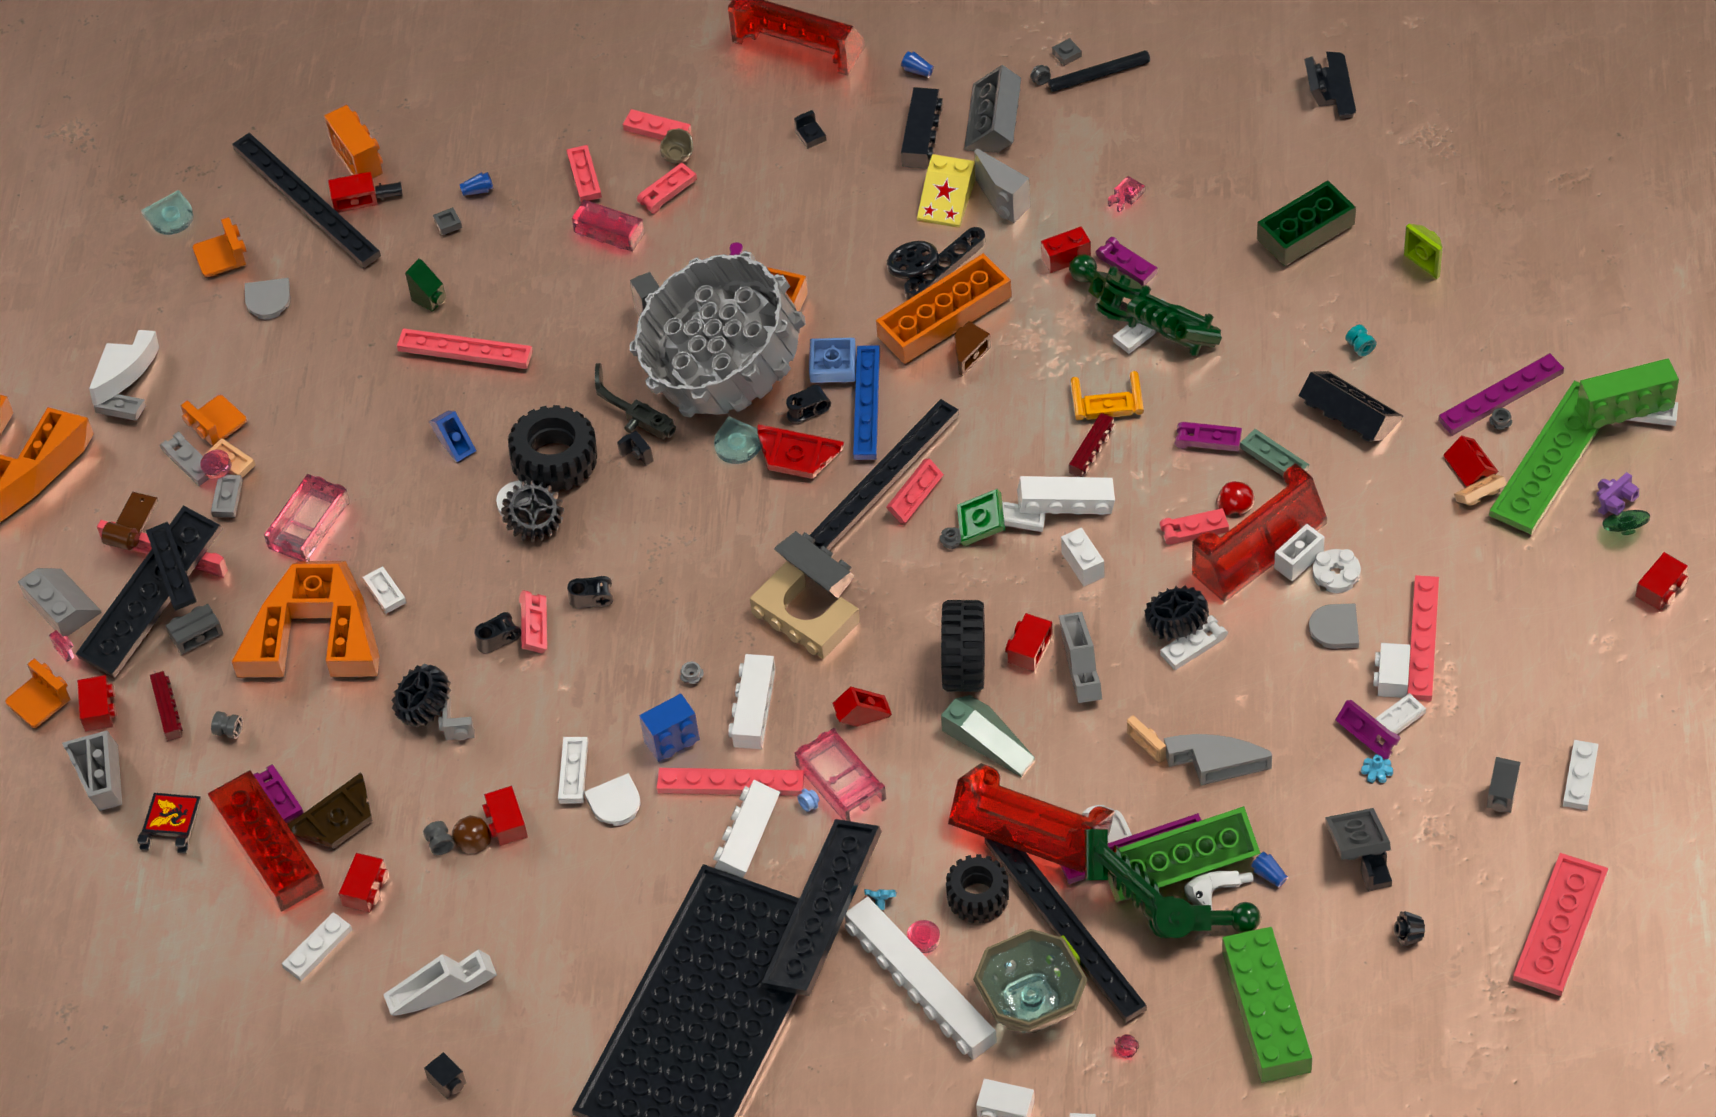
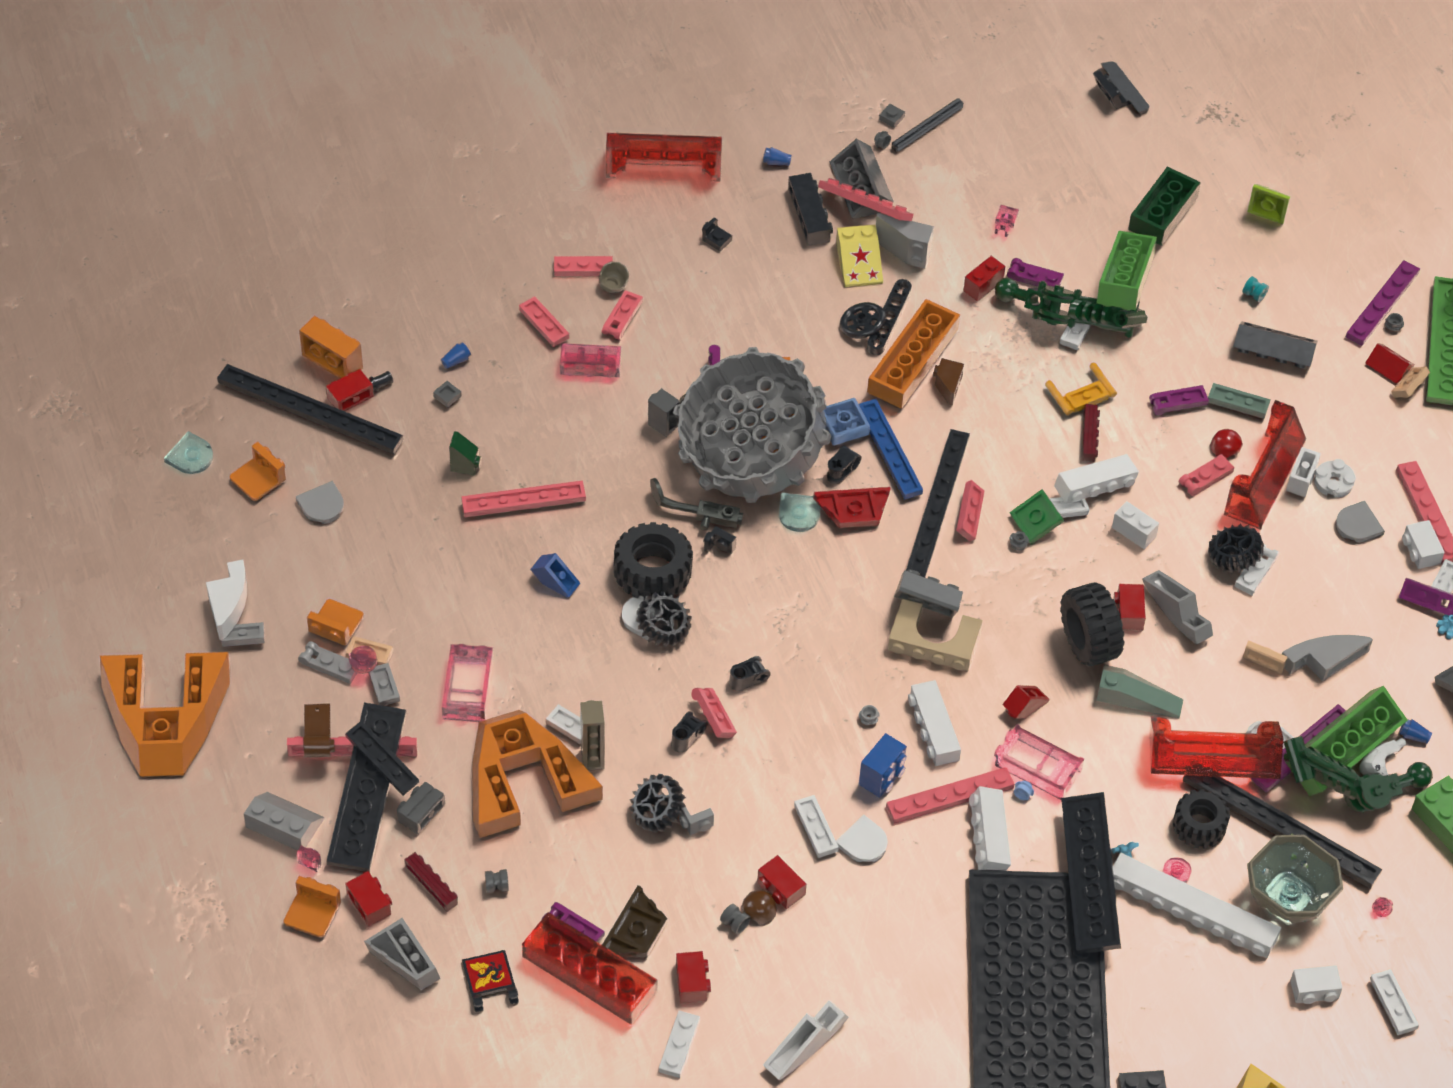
camera: 30 degrees left, 0 degrees up
none -> dark tan brick [580,700,605,770]
none -> coral plate [818,178,914,221]
none -> bright green brick [1097,231,1157,310]

